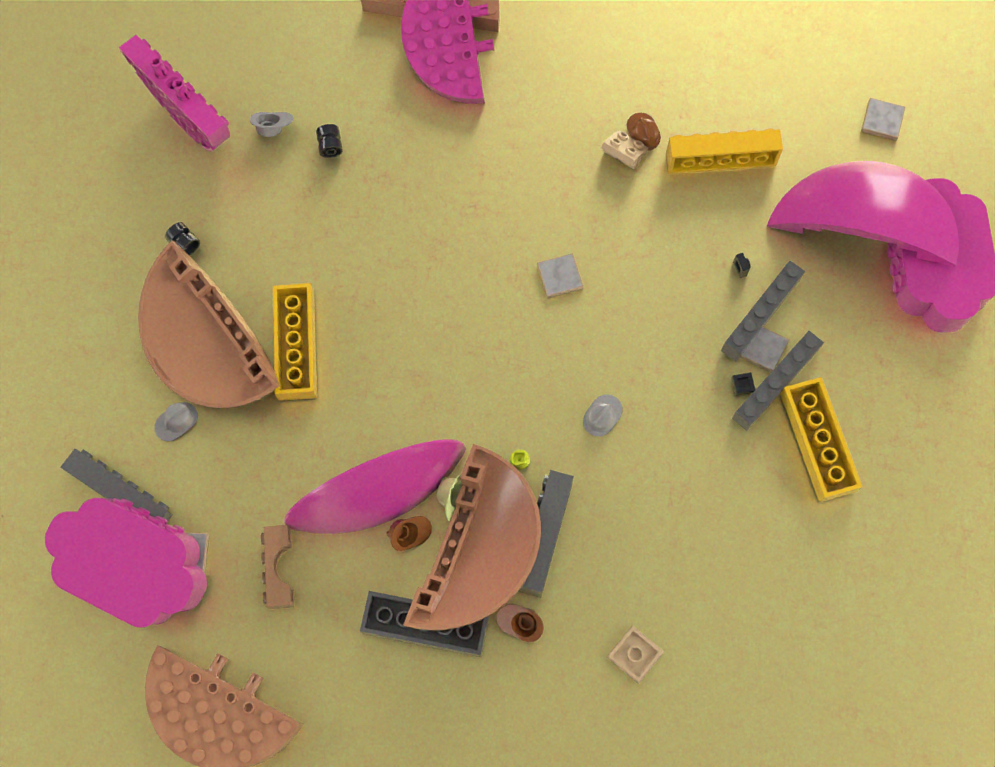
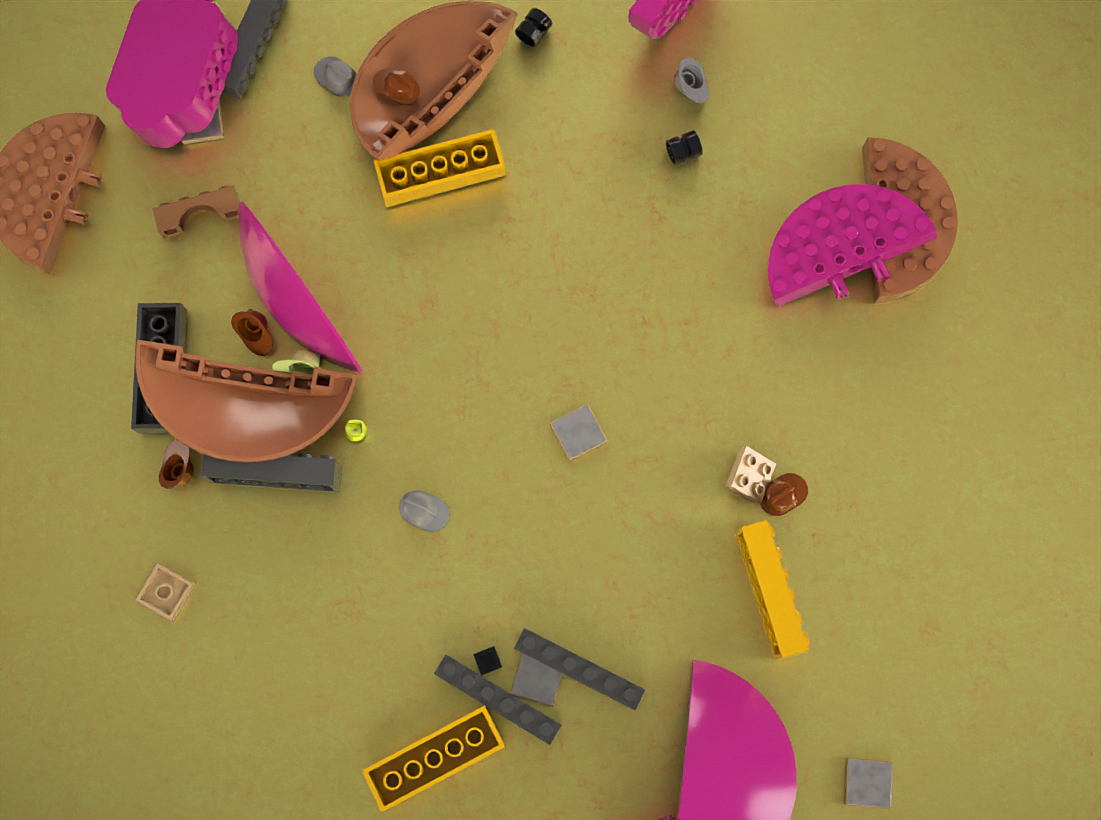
camera: 75 degrees right, 5 degrees up
black plate [733,253,751,278] -> none
none -> dark orange piece [373,69,420,104]

